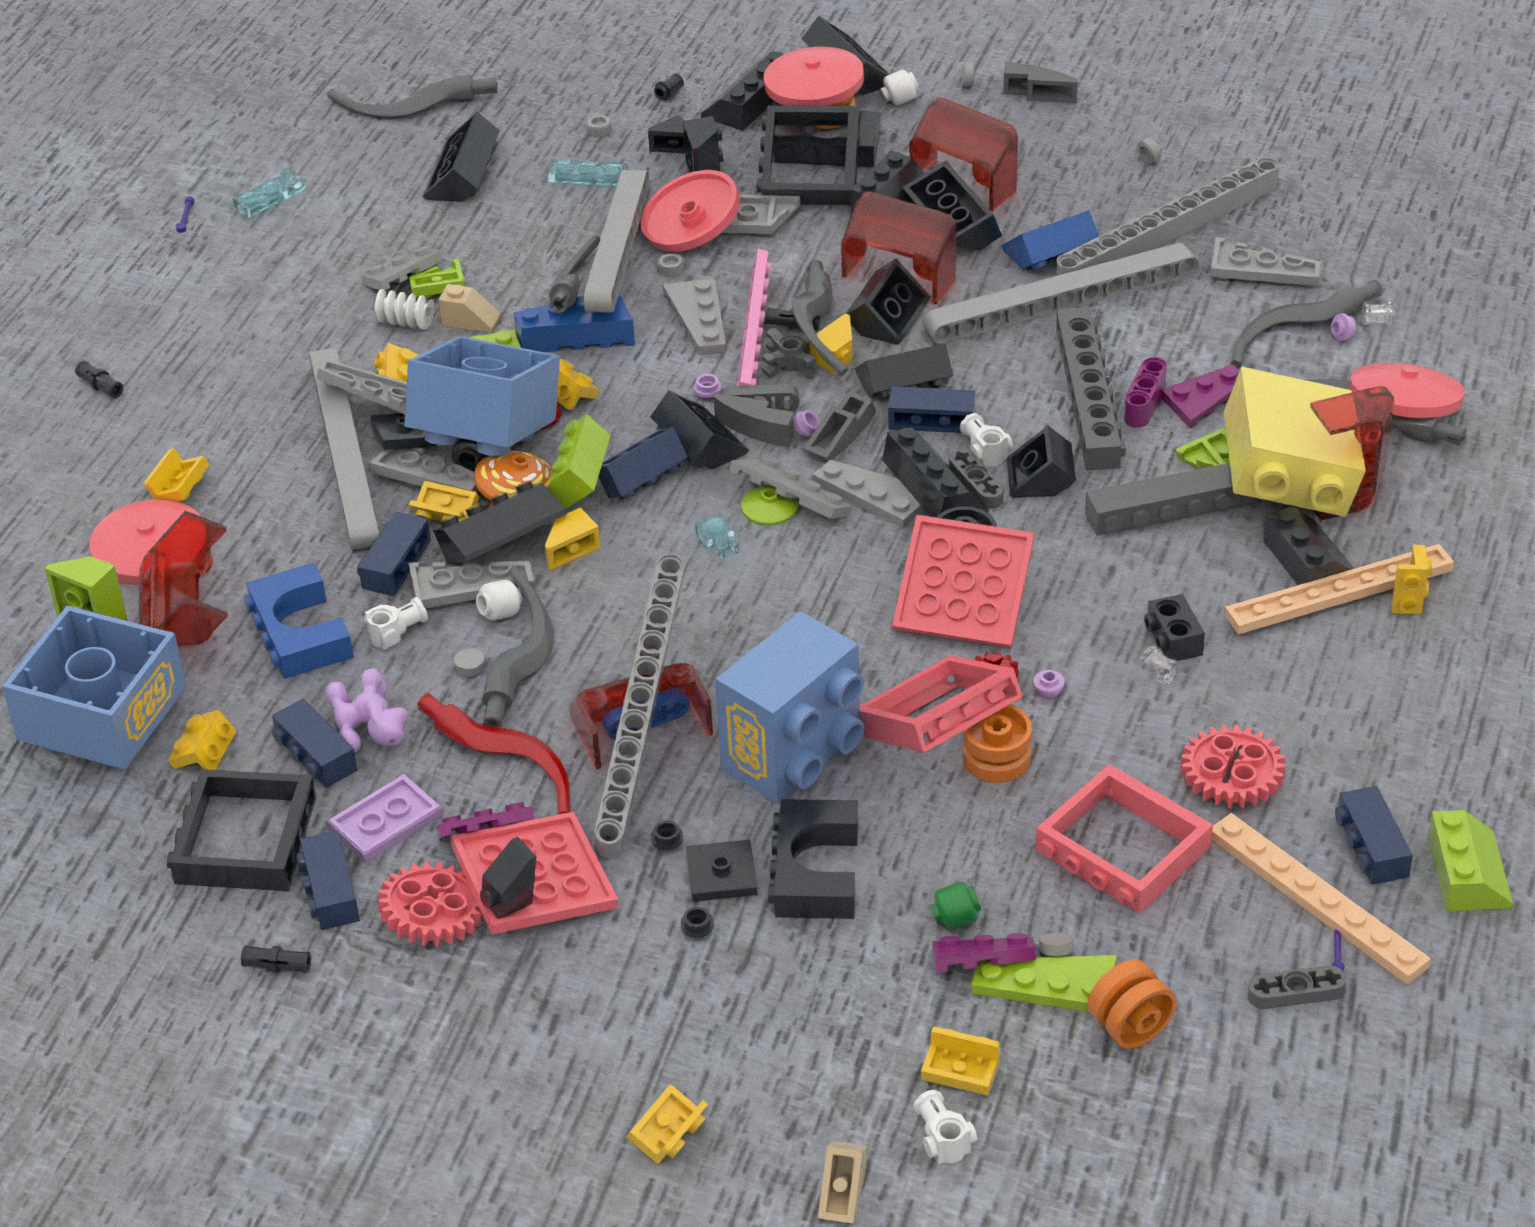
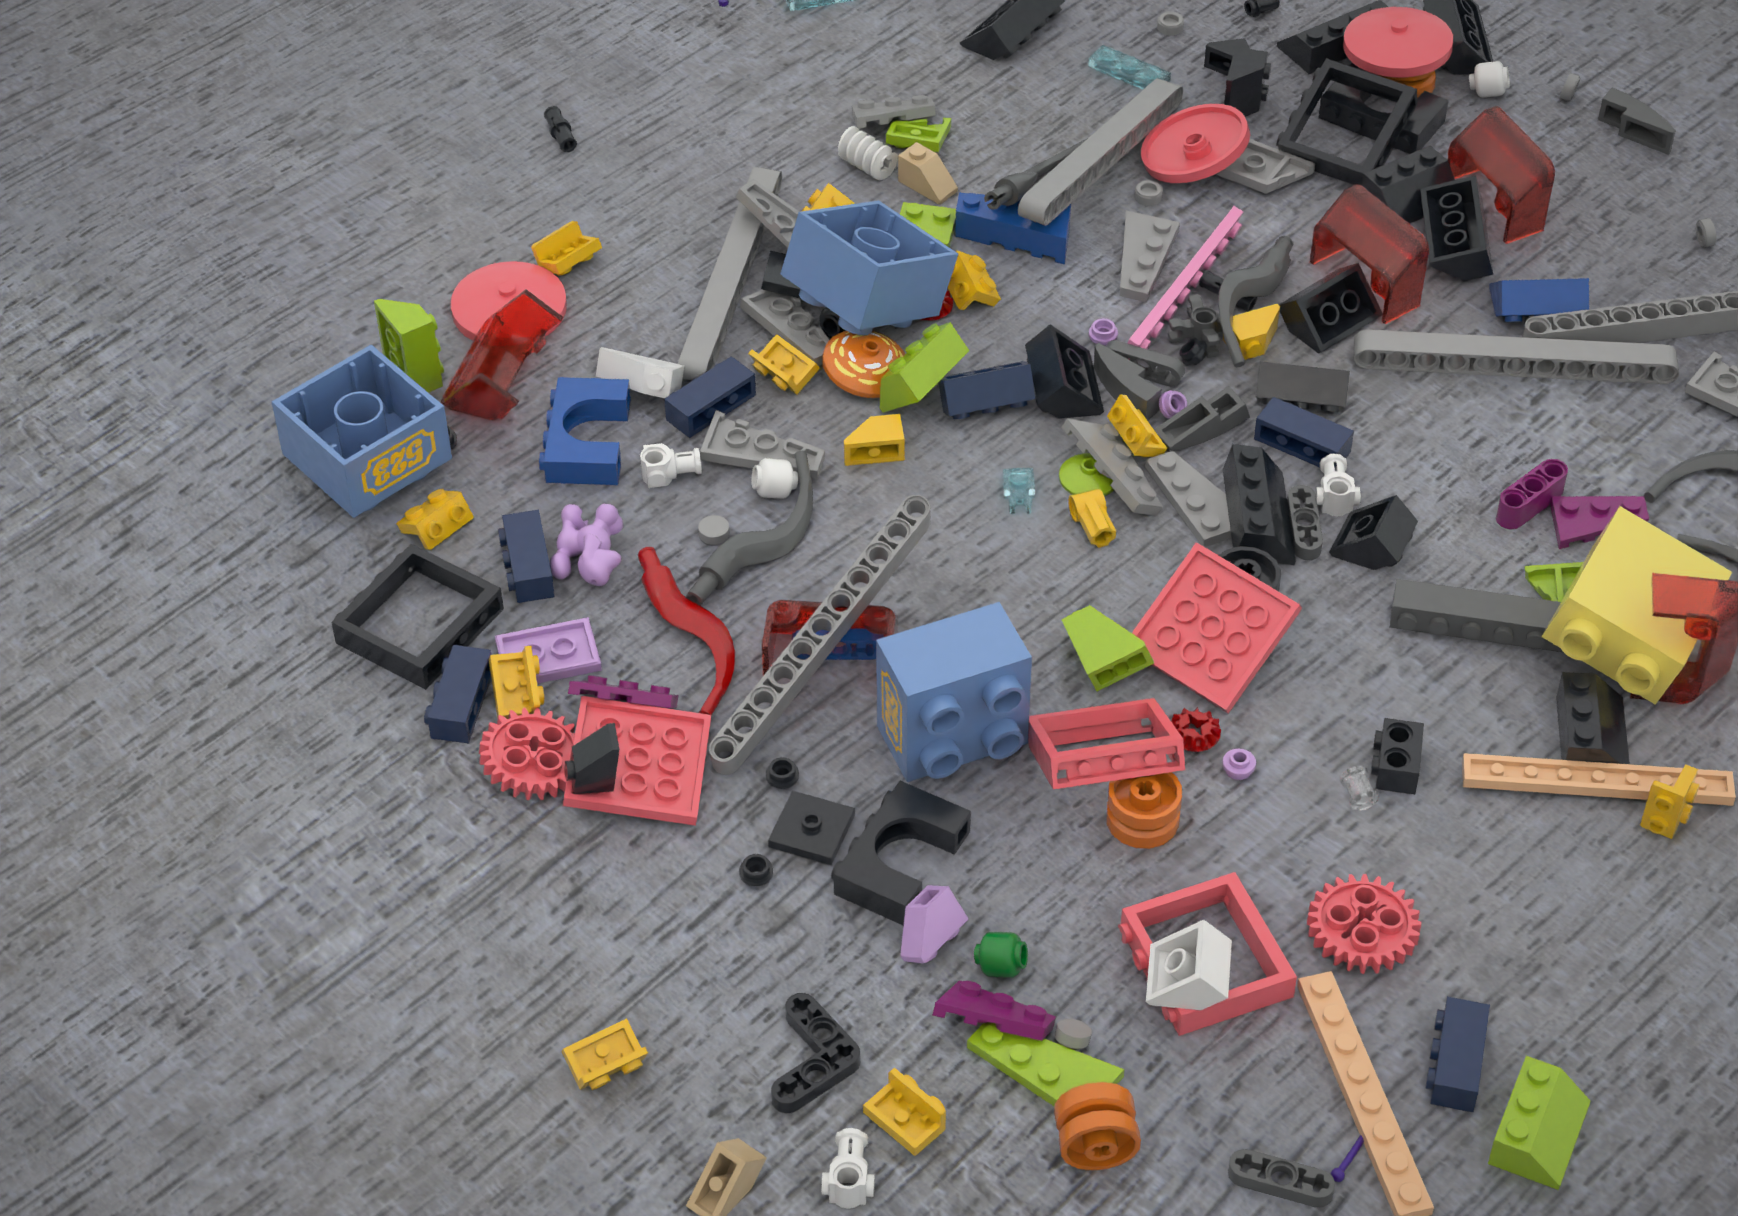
camera: 25 degrees right, 5 degrees up
black pin [241,945,312,973] -> none
black slope [433,480,567,562] -> none
dark grey brick [1056,307,1126,470] -> none
none -> yellow bracket [489,646,544,719]
none -> white slope [596,347,684,398]
none -> black beam [771,993,860,1113]
none -> lavender slope [900,885,968,963]
none -> lime slope [1061,605,1154,691]
none -> yellow piece [1068,489,1116,548]
none -> yellow bracket [1107,394,1167,457]
none -> white slope [1146,920,1232,1010]
none -> black plate [1179,338,1207,366]

